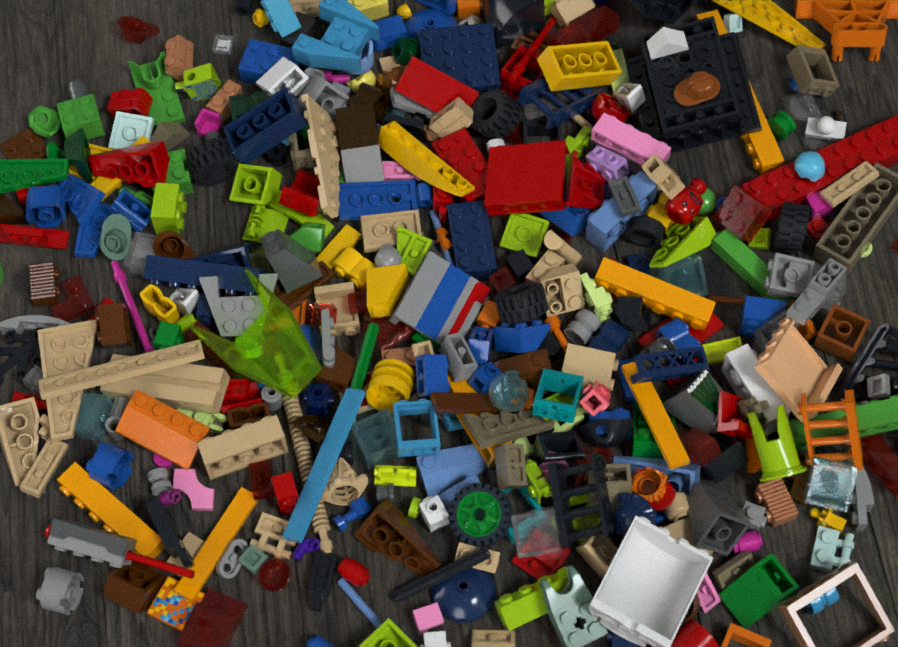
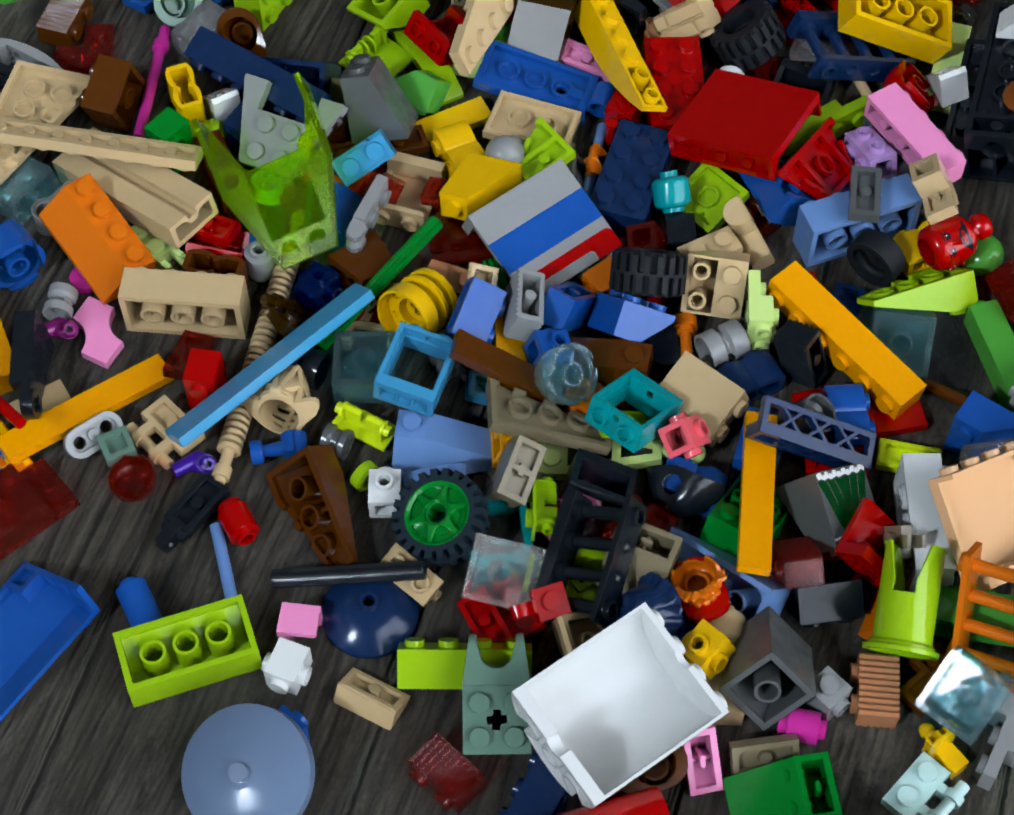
camera: 25 degrees right, 5 degrees down
none -> dark azure brick [330,128,397,187]
none -> red plate [509,581,572,623]
none -> teal head [651,170,692,214]
none -> yellow brick [681,619,737,680]

